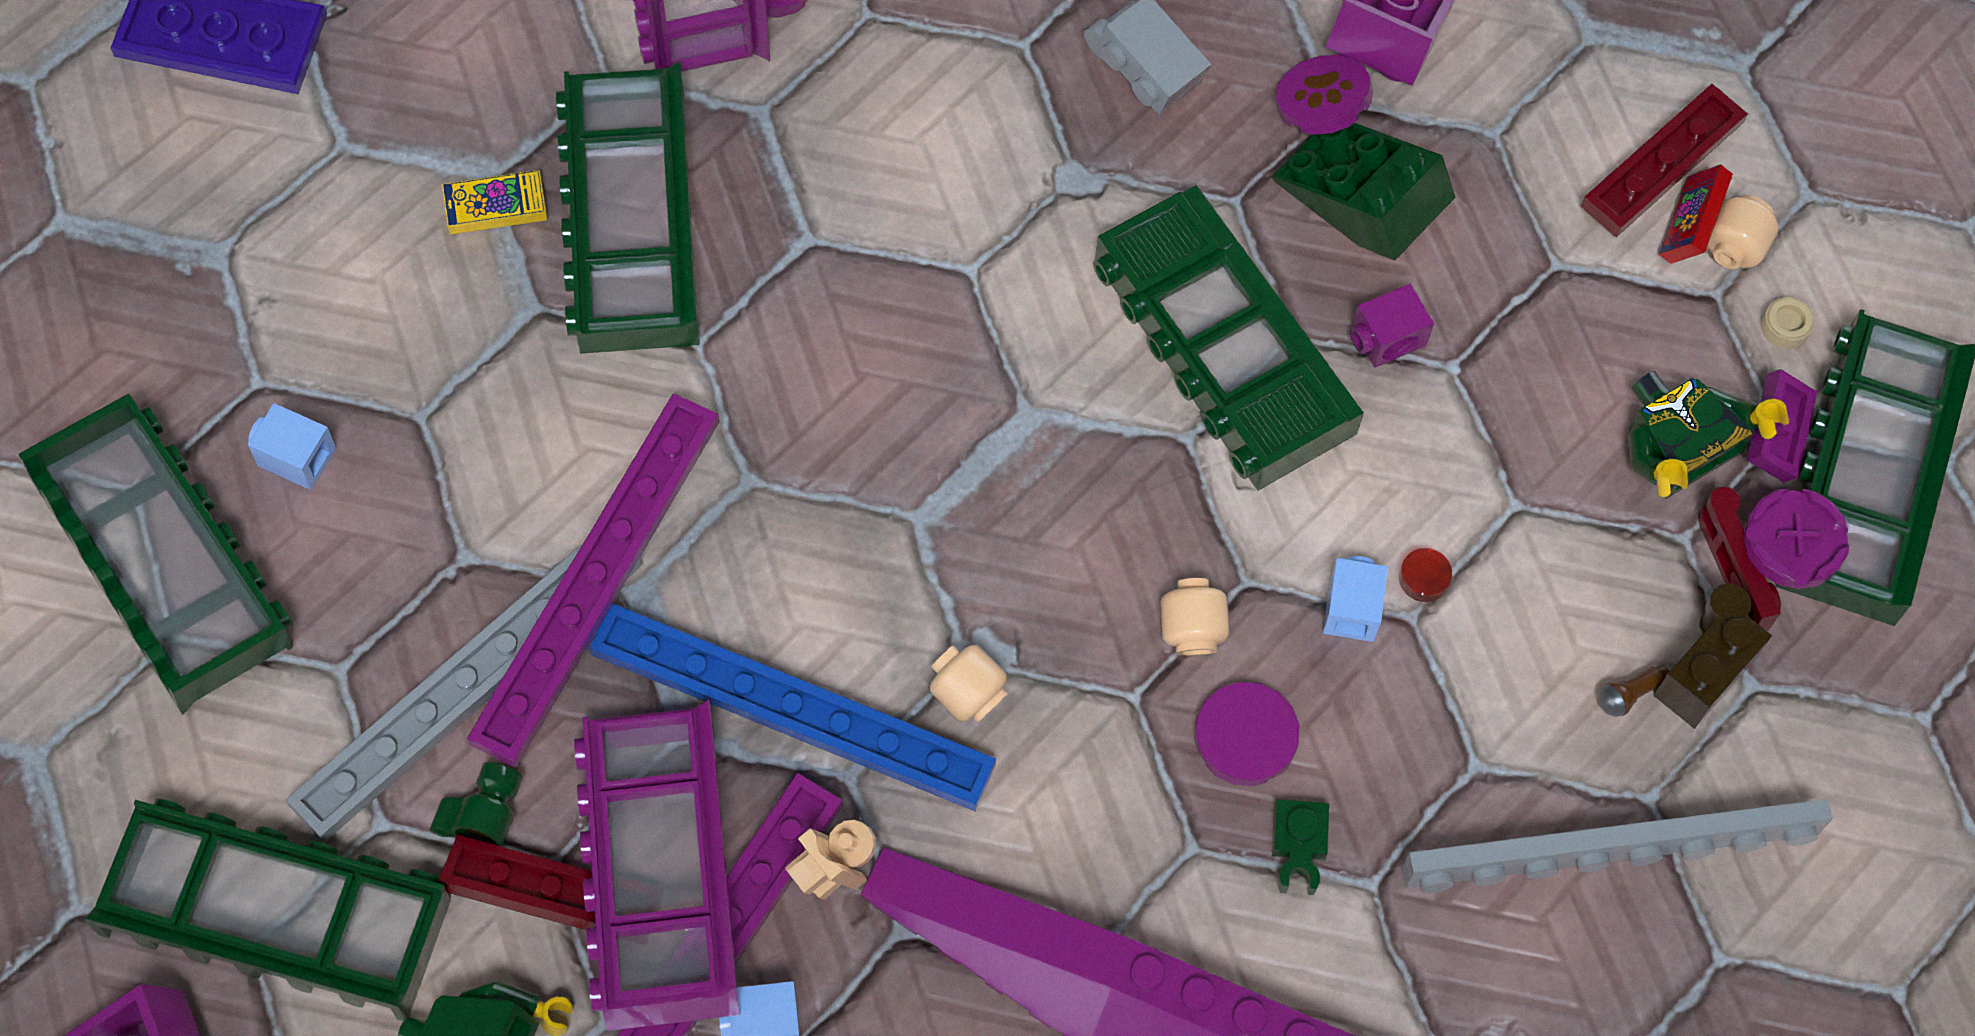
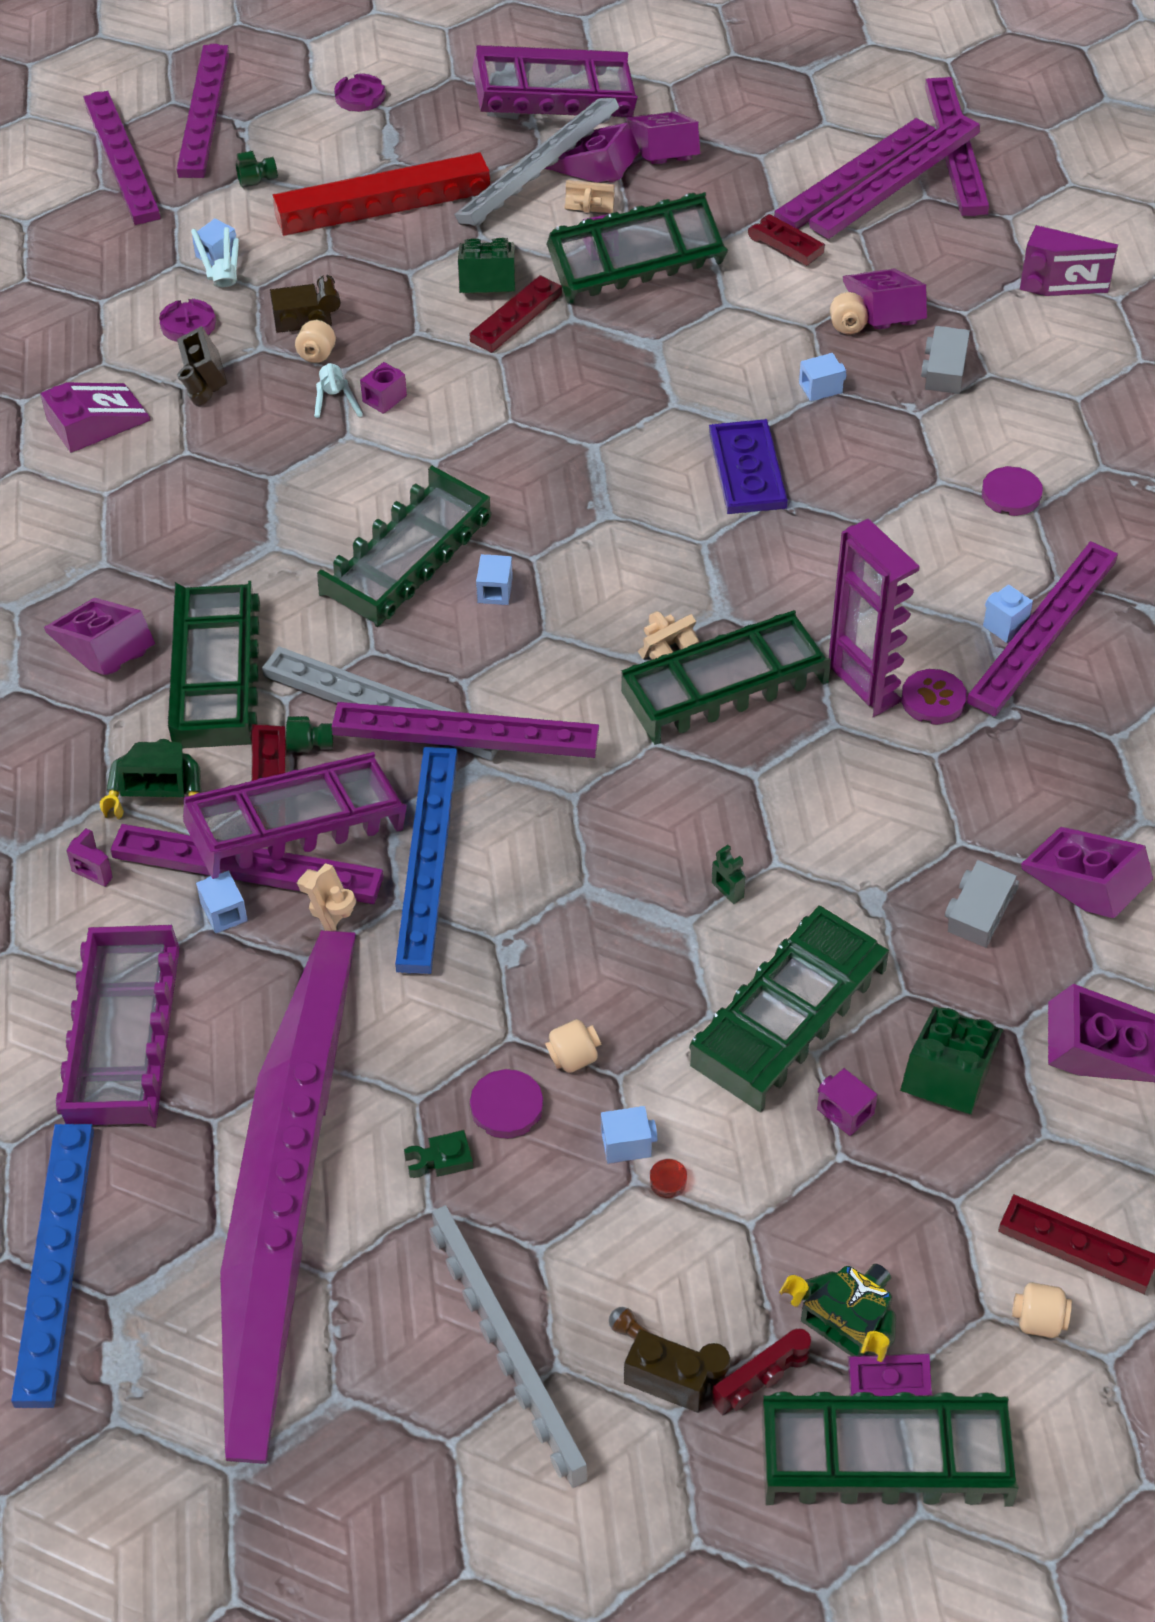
camera: 75 degrees right, 15 degrees down
tile [442,170,548,235] -> none
light nougat head [930,645,1008,723] -> none
magenta tile [1276,54,1373,135] -> none
red tile [1659,164,1733,264] -> none
magenta tile [1743,488,1850,589] -> none
tan tile [1761,297,1815,349] -> none
none -> light nougat hips [638,611,699,659]
none -> dark green plate [711,845,746,904]

